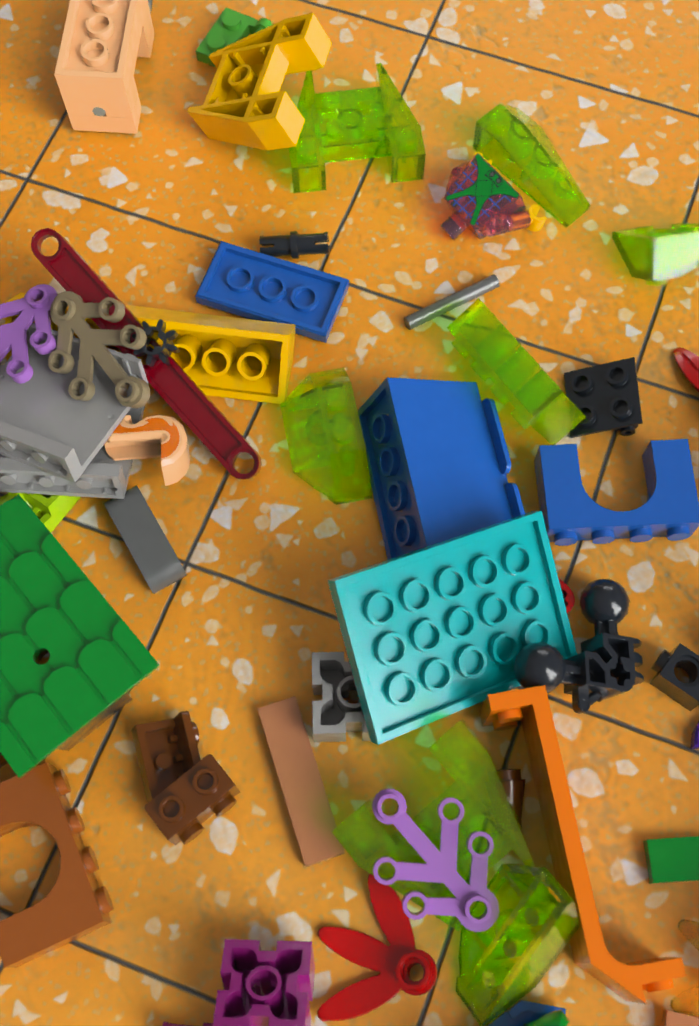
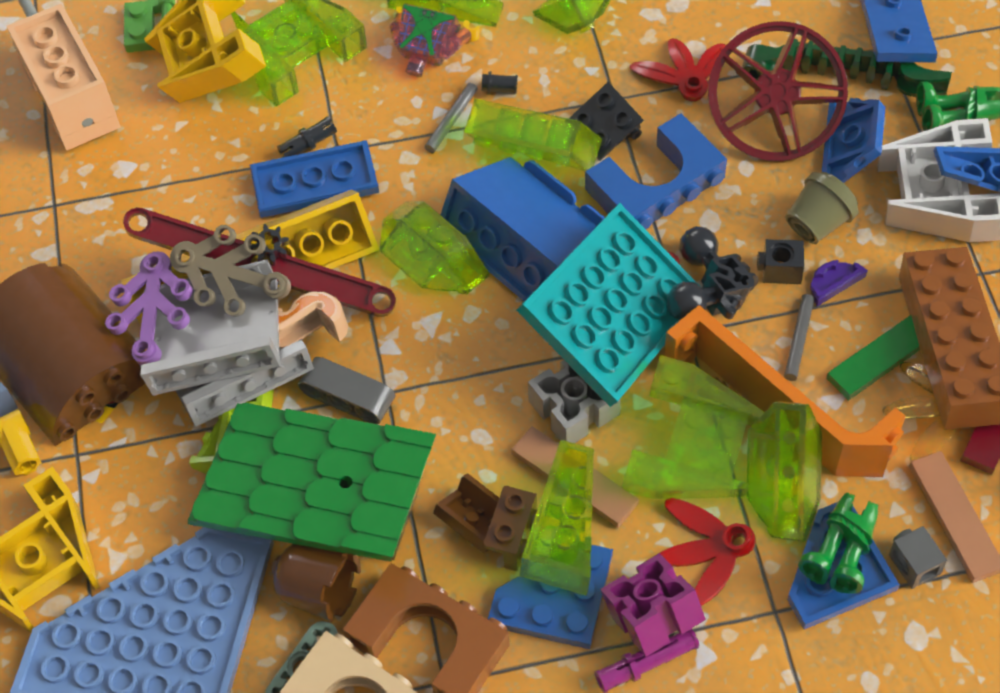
camera: 30 degrees left, 10 degrees down
medium lavender plant [372,788,499,932] -> none
none -> black pin [482,71,518,95]
none -> blue plate [488,542,613,649]
none -> clear neon green wedge [519,440,594,596]
none -> dark grey bar [784,294,815,381]

